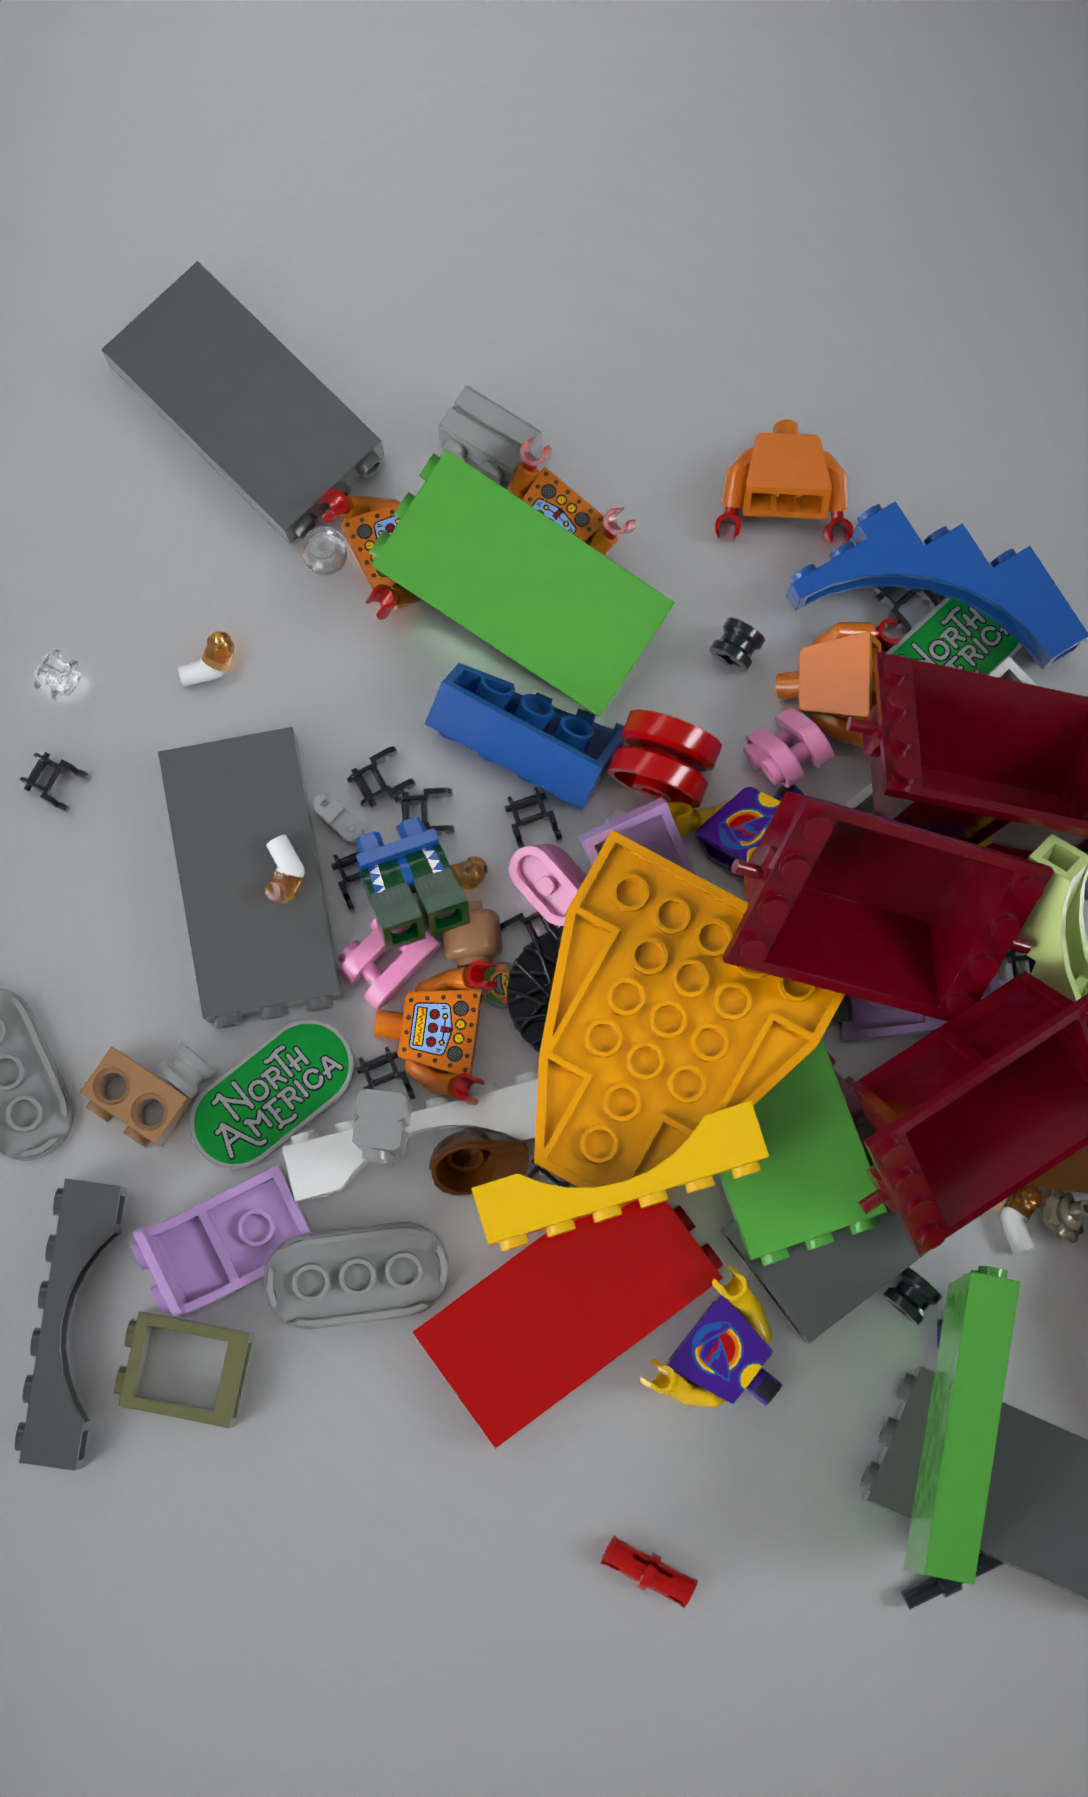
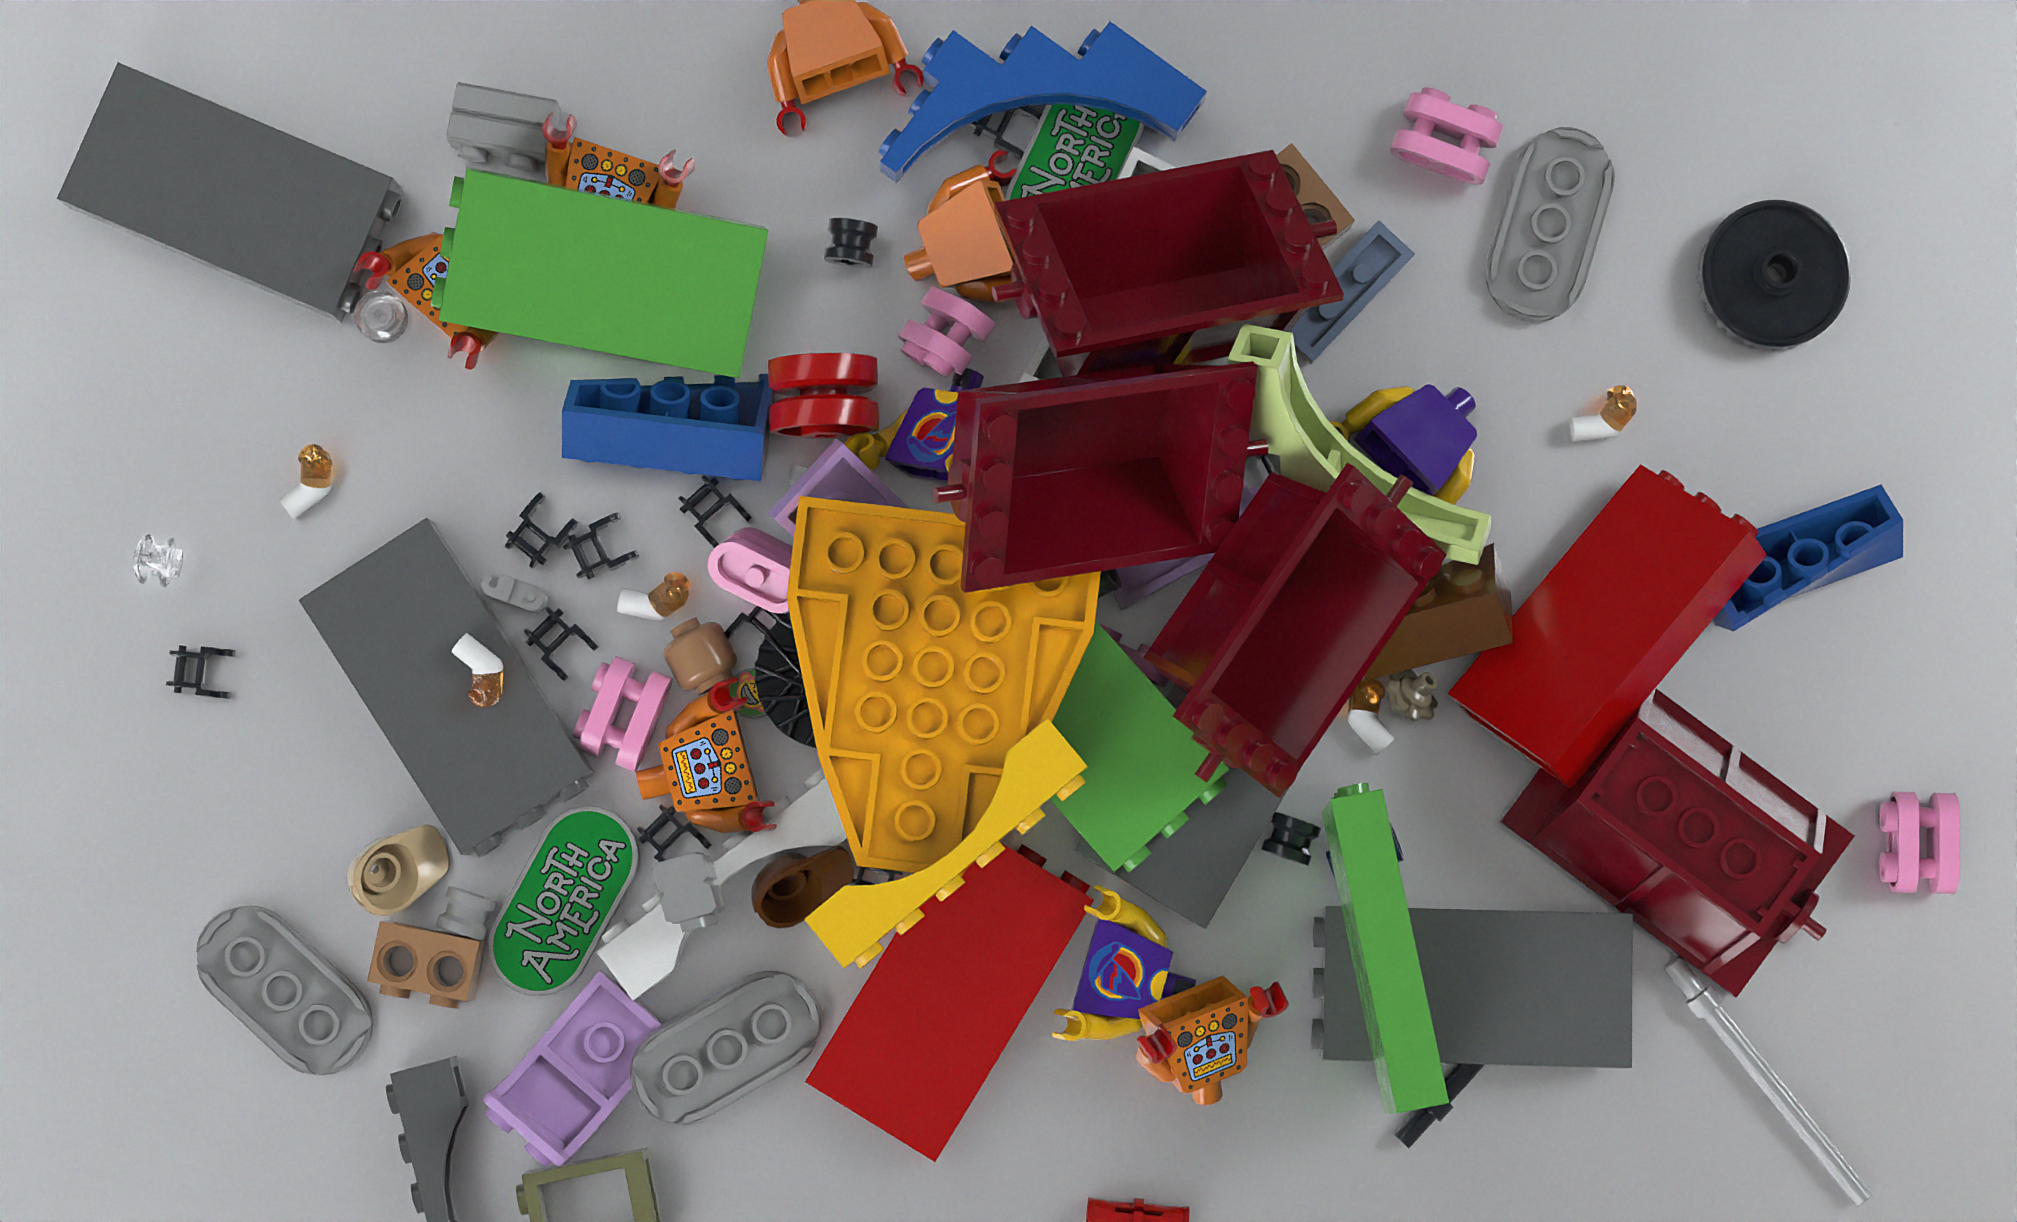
camera: 25 degrees left, 5 degrees up
hips [356,816,471,952] -> none
none -> tan cap [347,824,449,916]
none -> orange torso [1136,975,1289,1105]

